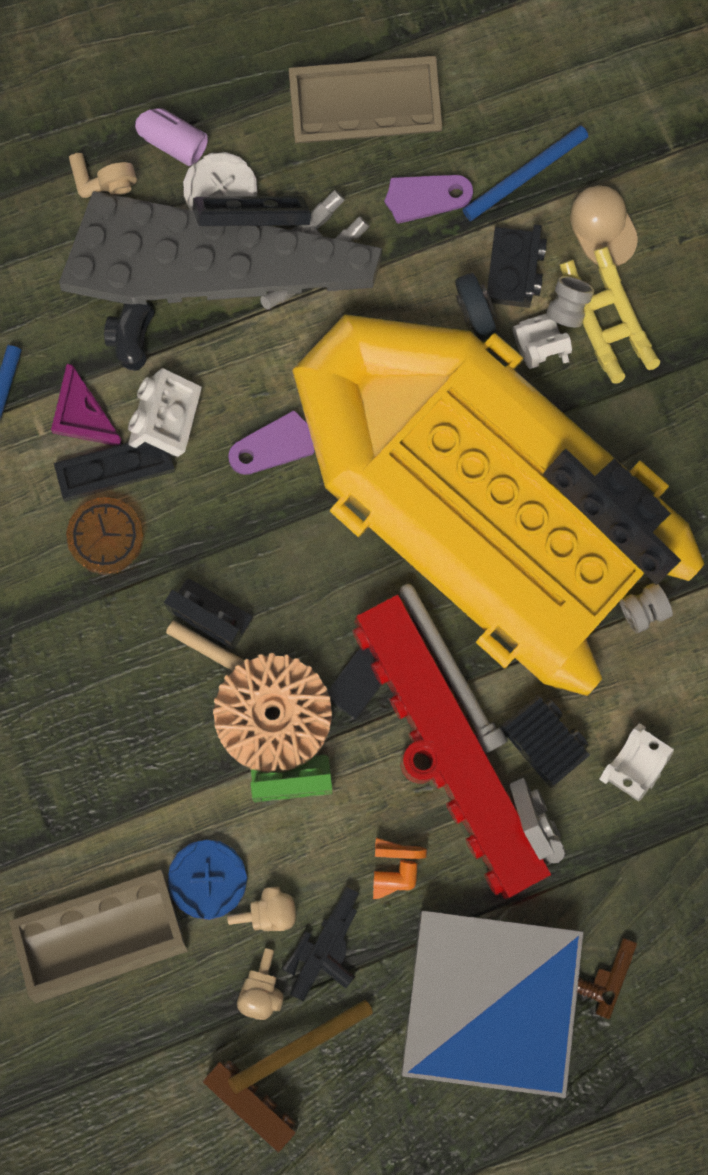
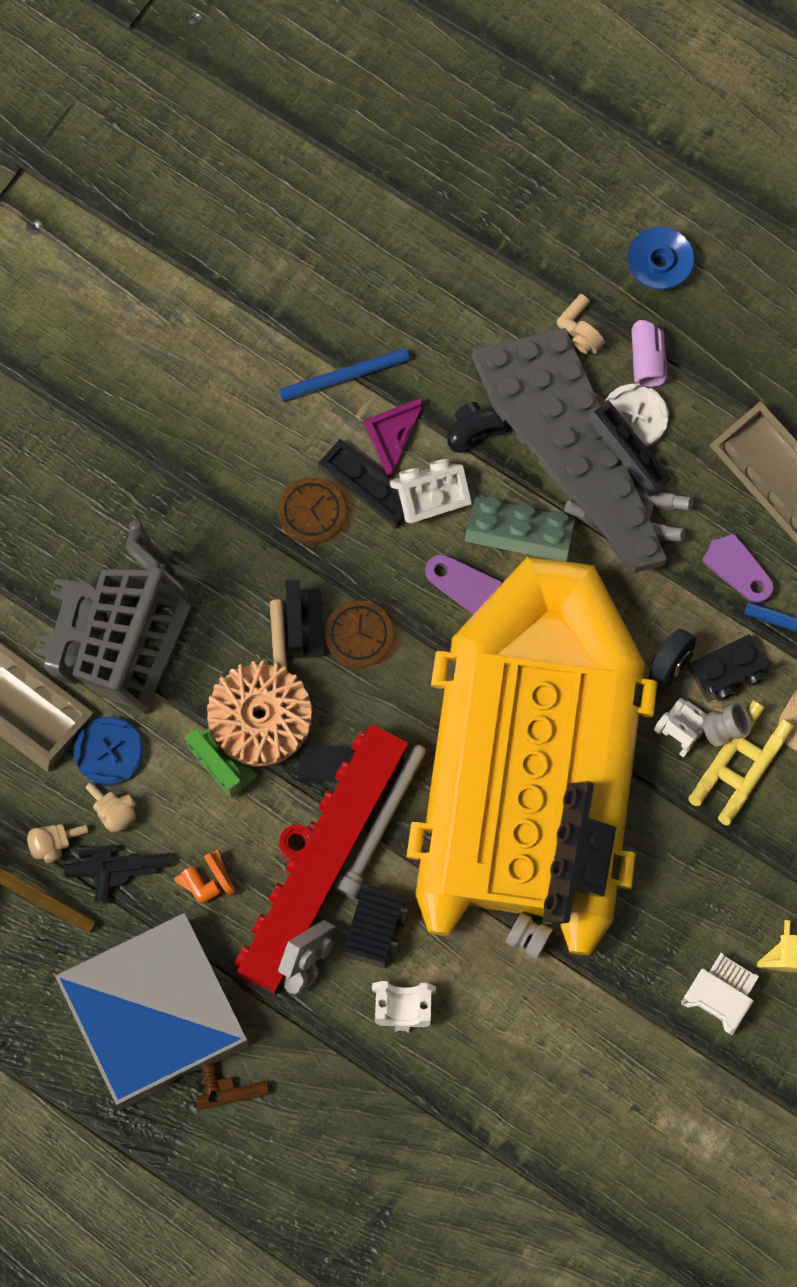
camera: 55 degrees right, 5 degrees down
none -> dark grey piece [33,519,194,714]
none -> clear orange tile [325,600,394,669]
none -> sand green plate [465,497,575,561]
none -> blue dish [627,227,694,290]

